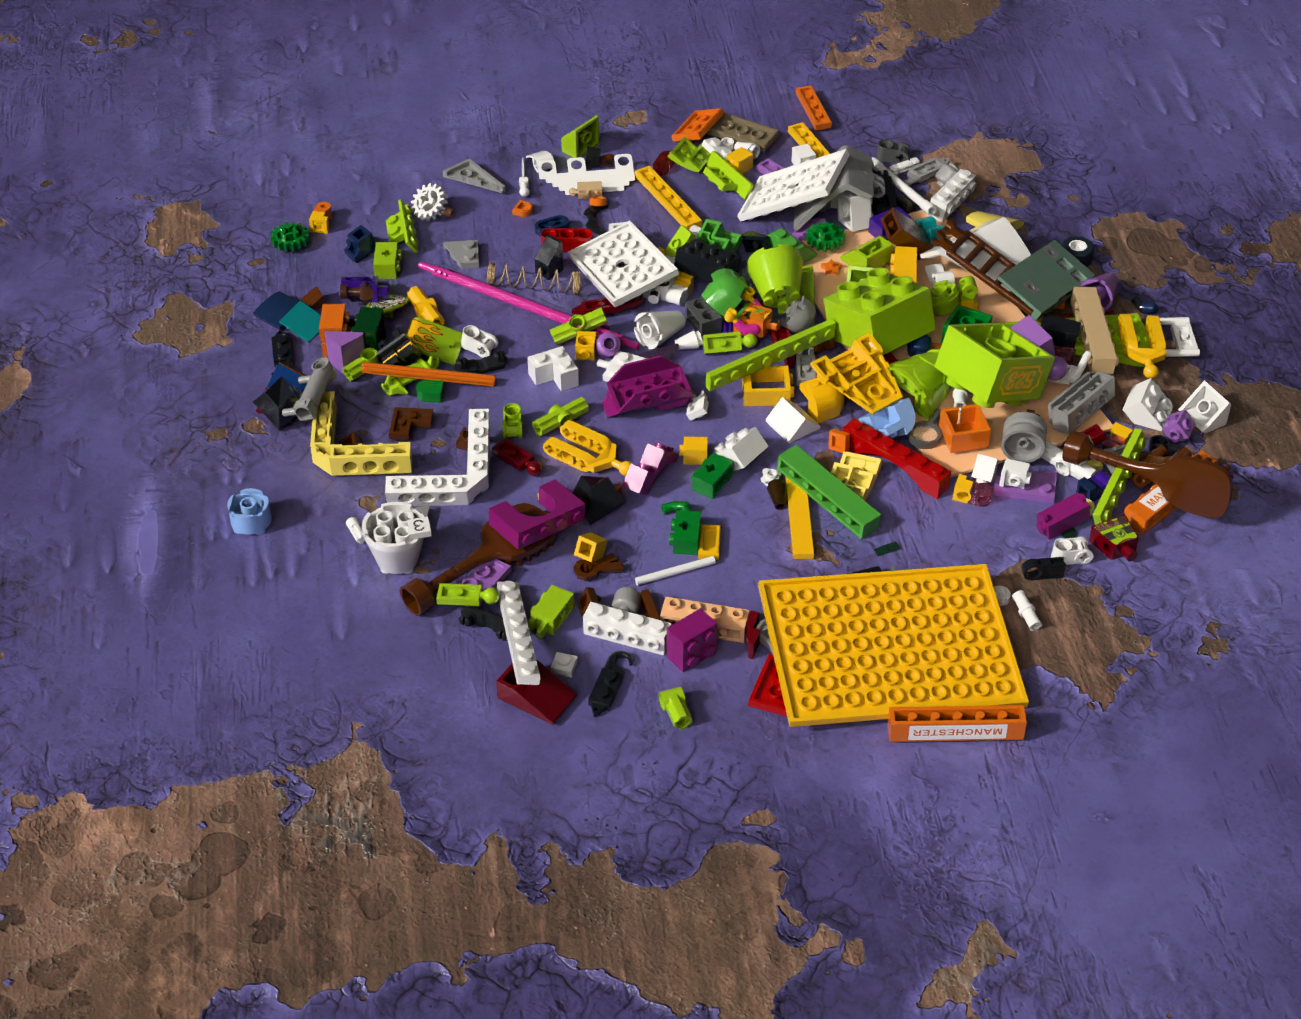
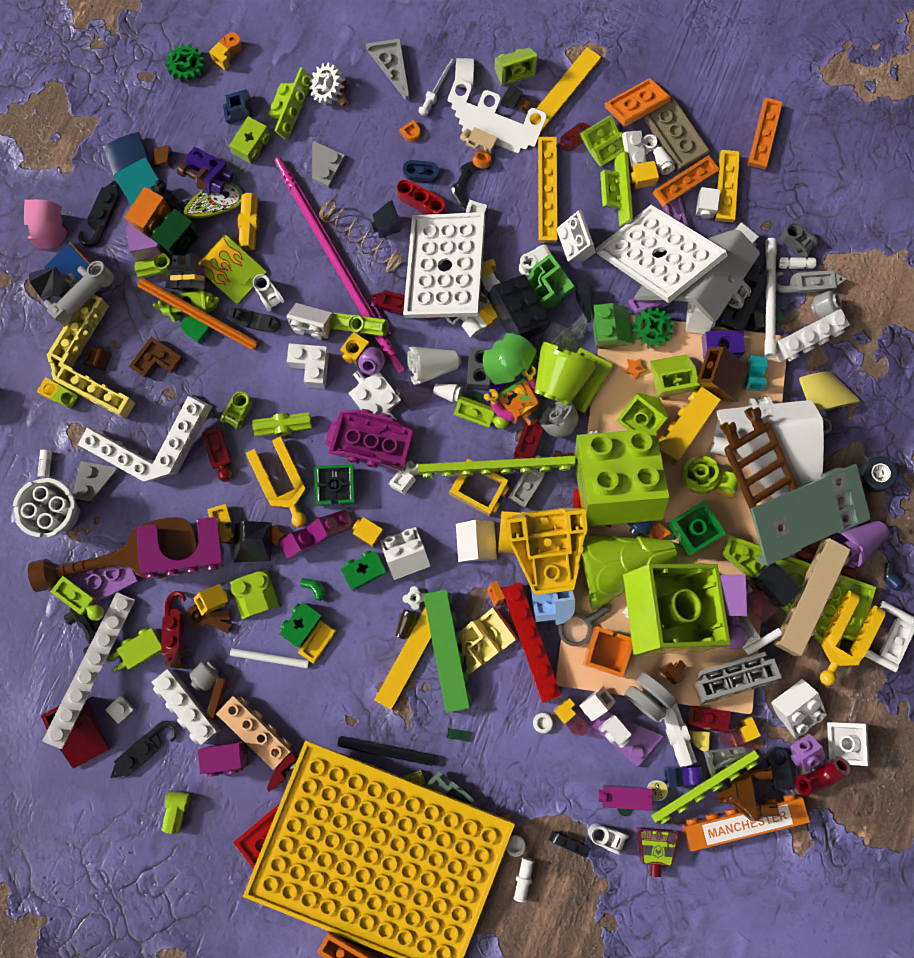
camera: 30 degrees right, 35 degrees up
white tile [407,516,431,540] -> none
lime plate [665,225,695,257] -> none
reddish brown piece [1062,431,1234,518] -> none
none -> bright pink brick [24,199,67,250]
none -> leg [37,377,78,409]
none -> dark red plate [161,591,186,666]
none -> lime slope [230,570,280,620]
none -> white slope [286,303,333,340]
none -> piece [314,464,355,506]
none -> yellow tile [530,47,601,135]
none -> white tile [533,713,553,733]
none -> white slope [557,210,596,262]
none -> orange plate [653,155,720,207]
none -> dark red cylinder [795,756,851,796]

